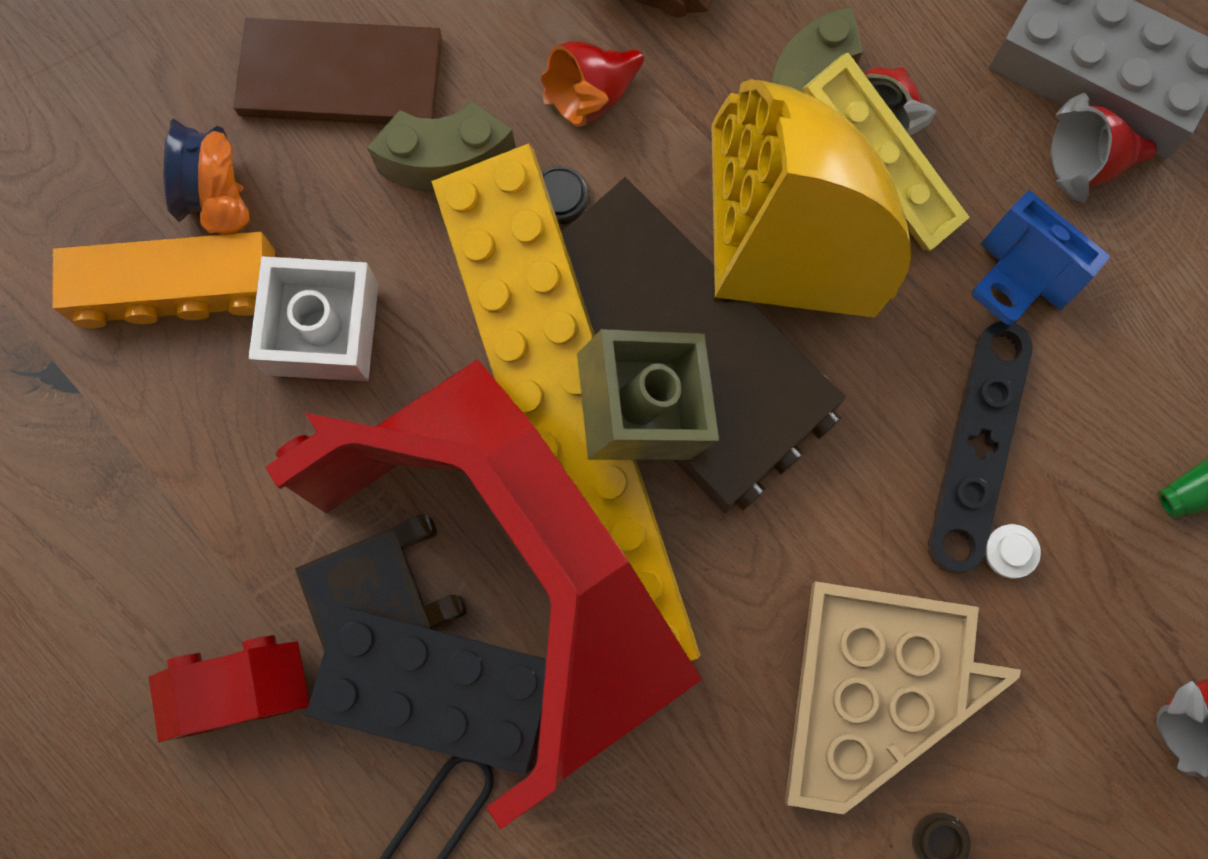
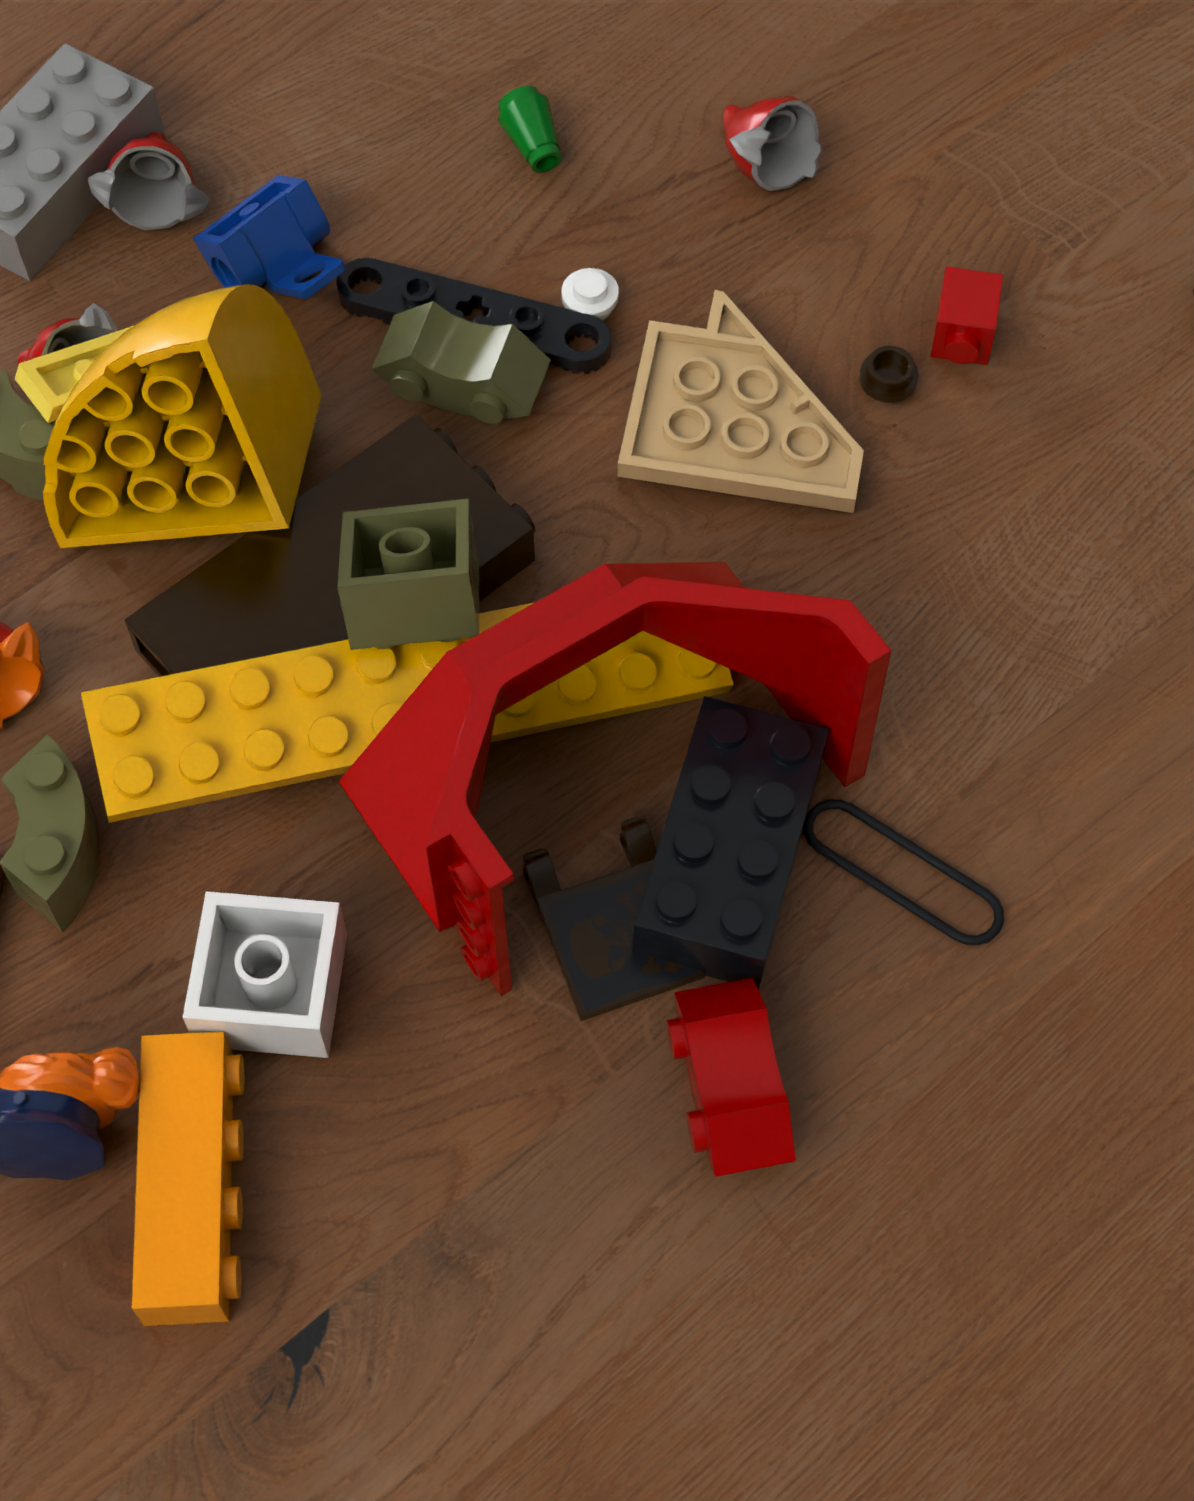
camera: 90 degrees left, 15 degrees down
none -> olive brick [371,301,551,424]

